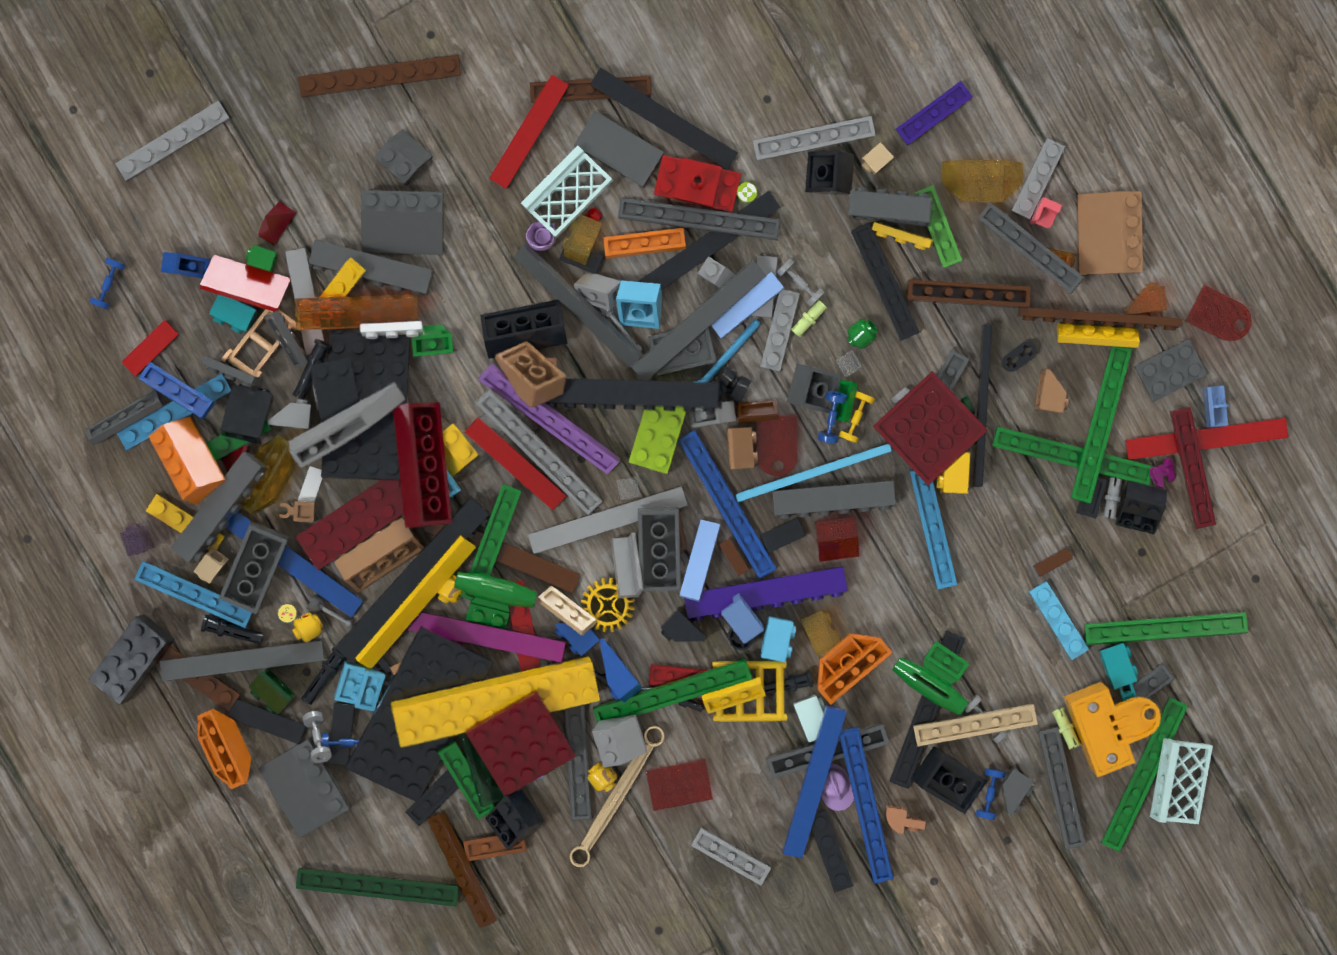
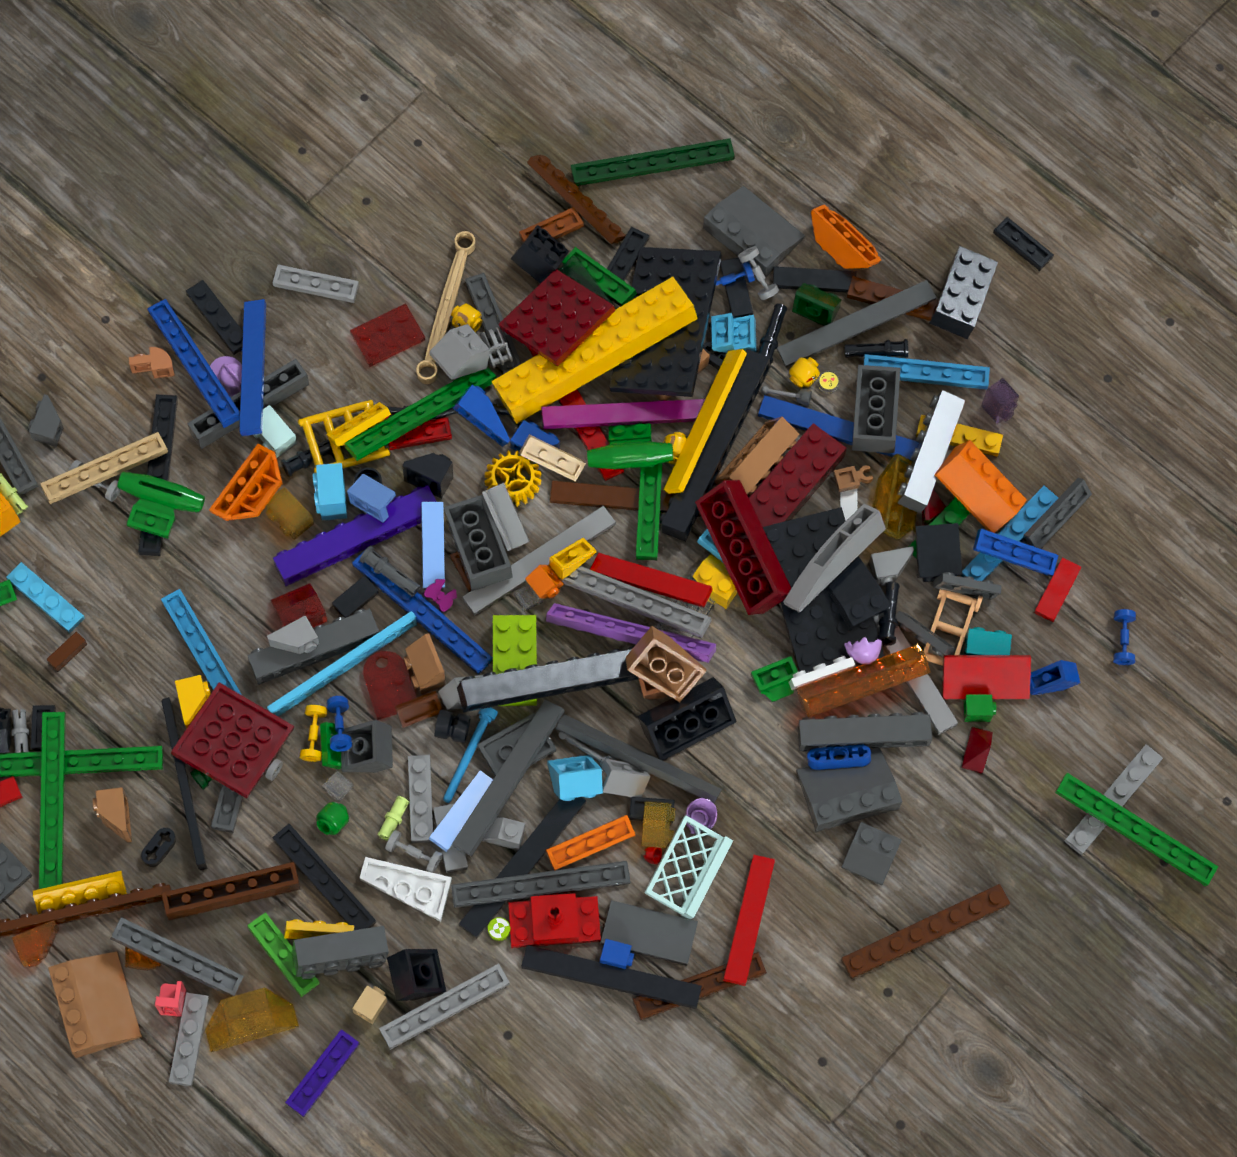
camera: 155 degrees right, 20 degrees down
tan brick [193,547,229,584] -> none
yellow plate [317,257,366,314] -> none
reddish brown piece [719,538,749,577] -> none
black slope [911,746,987,814] -> none
blue wheel [975,768,1006,820] -> none
none -> light grey slope [267,616,319,654]
none -> dark grey pin [359,546,420,597]
none -> white wing [360,857,452,922]
none -> magenta piece [423,579,457,612]
none -> light grey arm [480,327,513,368]
none -> orange brick [525,565,564,599]
none -> yellow slope [549,538,597,580]
none -> blue brick [600,939,634,969]
none -> blue beam [807,745,871,770]
none -> lavender hair [844,637,882,664]
none -> black tile [993,217,1054,271]
none -> green plate [1054,773,1219,886]

